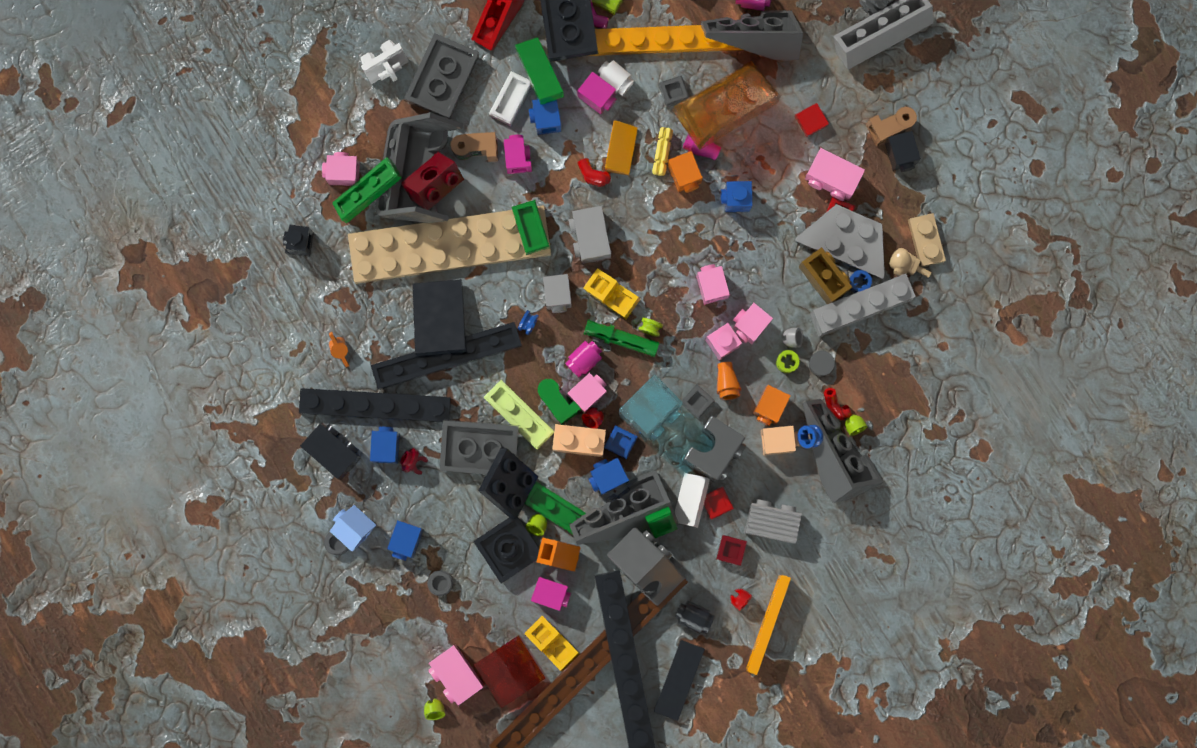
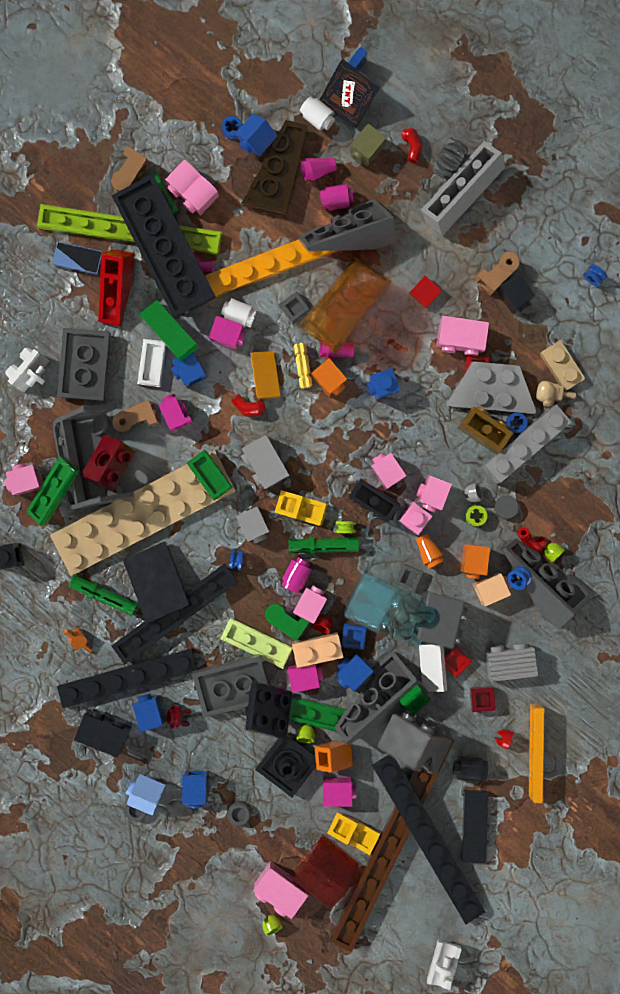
camera: 15 degrees left, 5 degrees up
none -> green pin [68,574,138,617]
none -> dark pink brick [288,664,323,693]
none -> black brick [348,478,400,523]
none -> blue bush [583,264,607,287]

